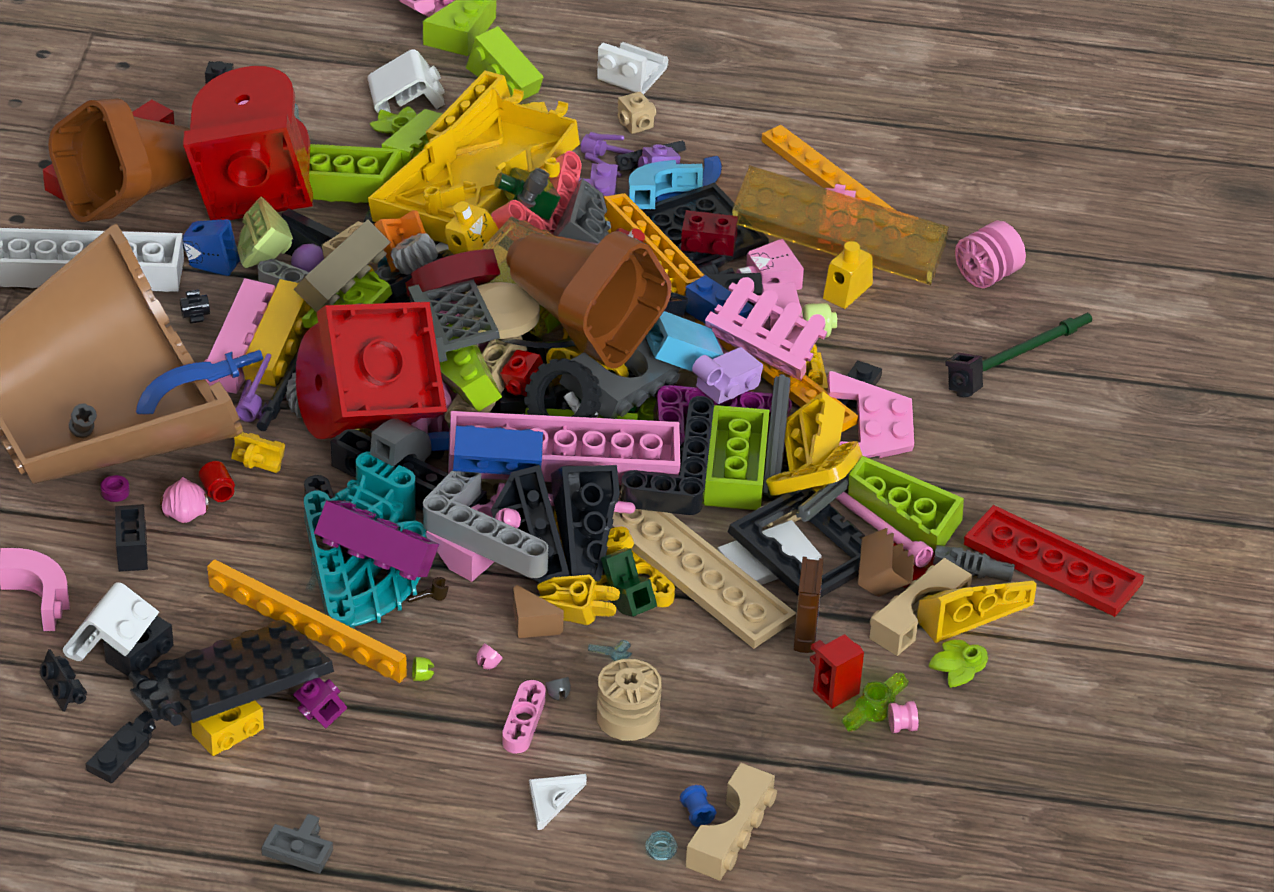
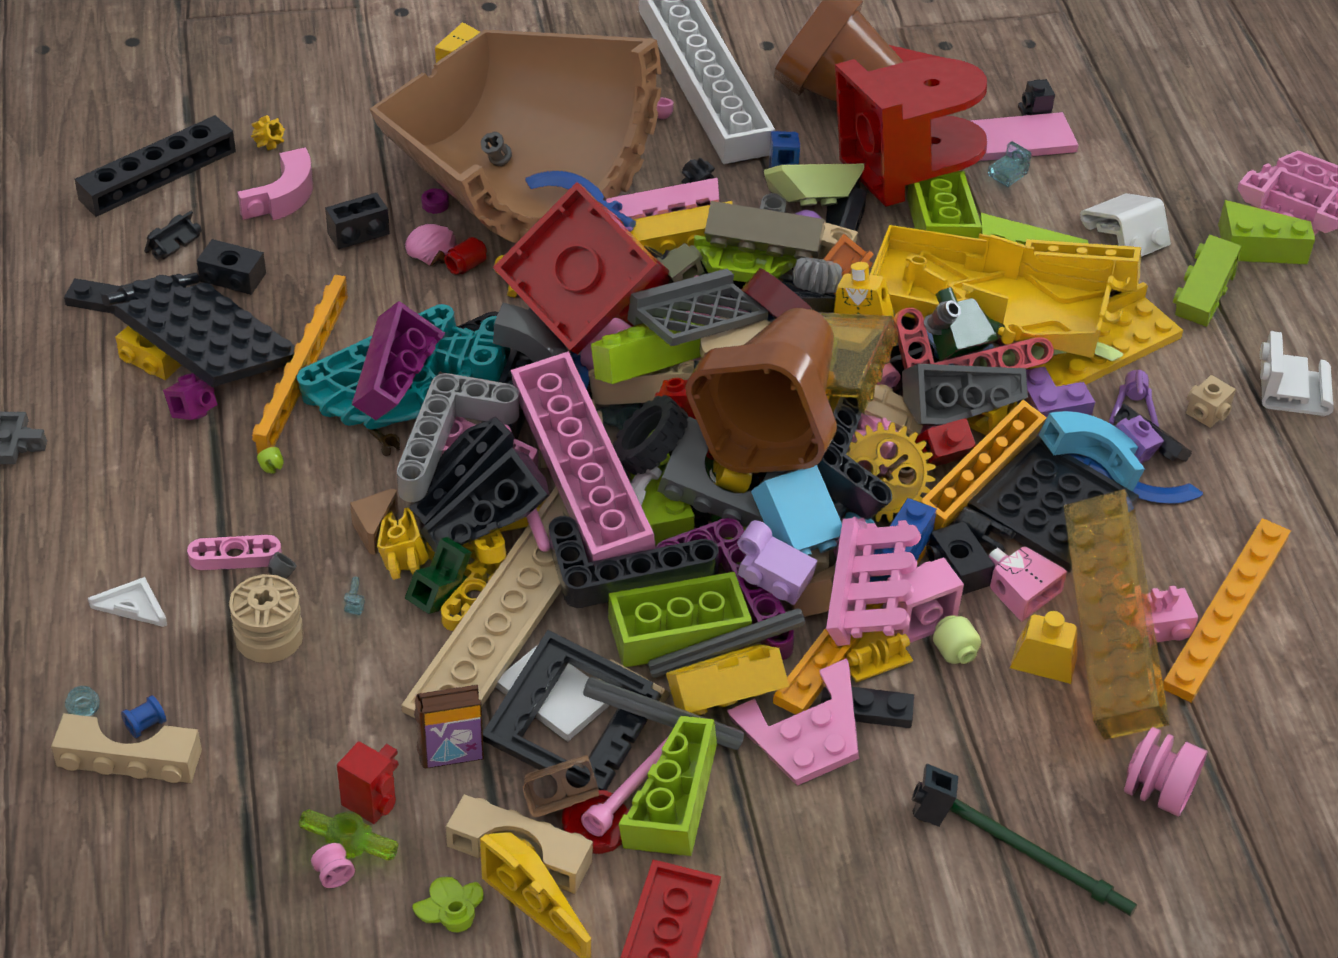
camera: 70 degrees right, 5 degrees up
white piece [63,582,159,661] -> none
lime plate [370,106,417,135] -> none
blue brick [453,425,543,475] -> none
bright pink hinge [476,643,503,670] -> none
bright pink hinge [495,508,521,529] -> none
dark red brick [681,210,738,256] -> none
yellow beam [766,441,863,495] -> none
dark grey hinge [933,545,1015,582] -> none

